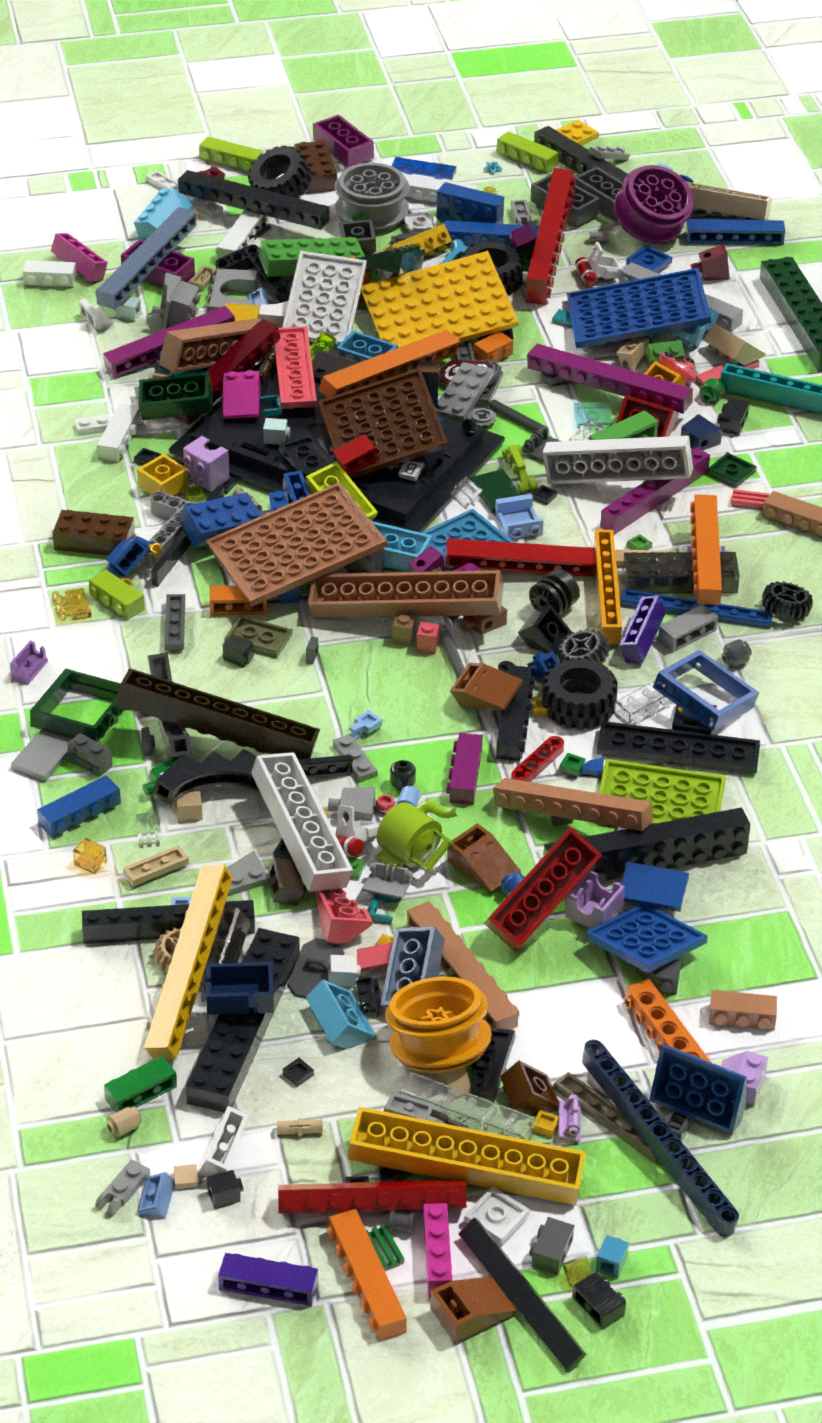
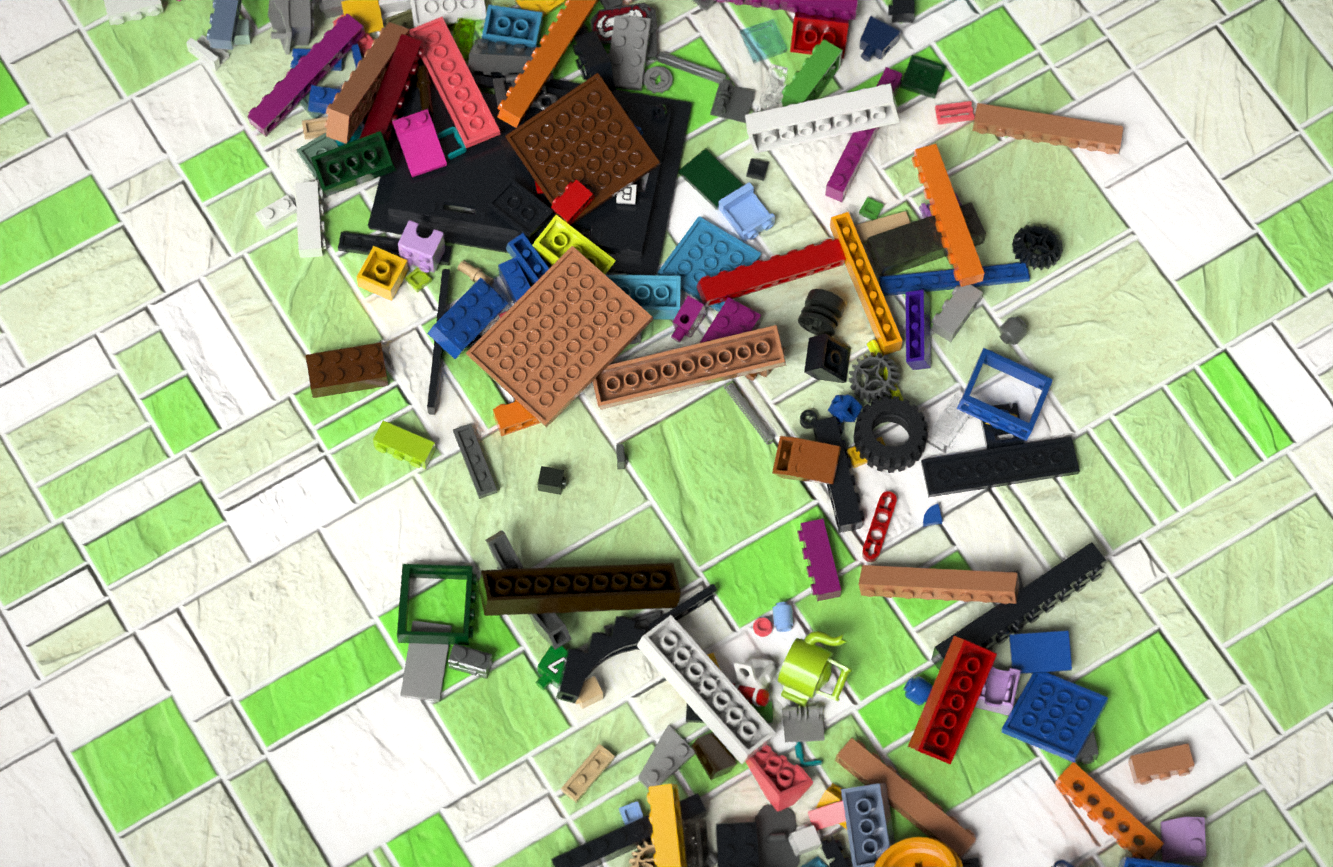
camera: 20 degrees left, 25 degrees up
medium lavender hinge [10,640,48,685] -> none
blue brick [37,775,121,838] -> none
clear yellow plate [52,588,92,621] -> none
clear yellow brick [73,838,107,874] -> none
blue torso [106,536,164,587] -> none
clear tile [136,812,160,848] -> none
dark grey plate [141,727,155,756] -> none
light grey beam [143,492,195,568] -> none
olive tile [224,615,293,658] -> none
light aqua brick [263,418,290,444] -> none
light grey torso [328,787,375,823] -> none
light grey plate [333,734,378,783] -> none
light blue plate [349,710,383,740] -> none
black head [390,760,416,790] -> none
medium nougat brick [392,613,416,646] -> none
coral brick [417,622,439,654] -> none
dark orange slope [447,823,521,894] -> none
clear brick [450,476,483,510] -> none
lime plate [502,444,538,493] -> none
green plate [559,752,586,777] -> none
lime plate [599,759,726,823] -> none

